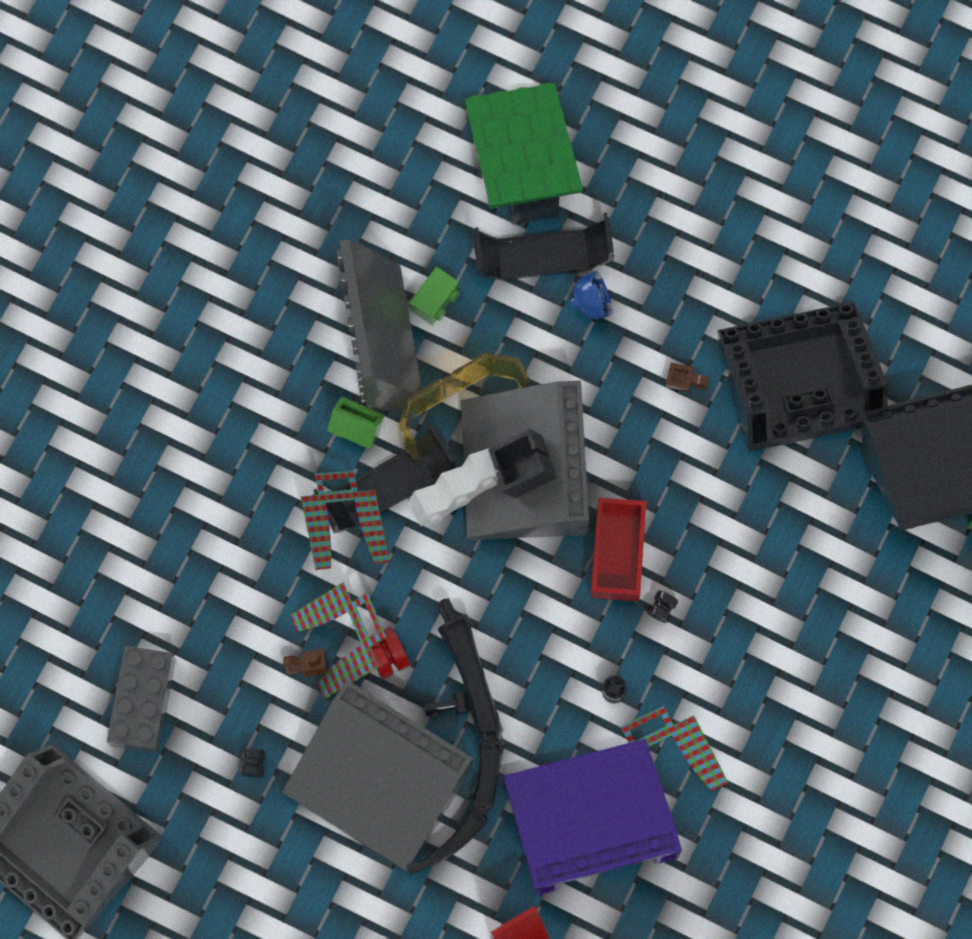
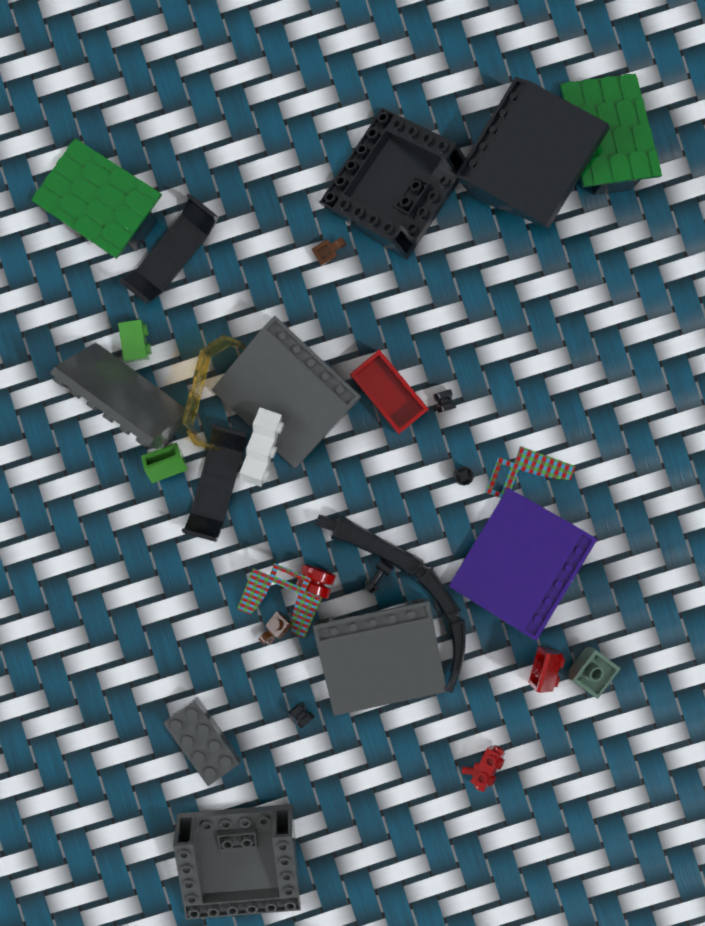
camera: 40 degrees left, 15 degrees up
piece [301,471,390,570] -> none
black piece [488,429,557,499] -> none
blue cylinder [571,271,613,319] -> none

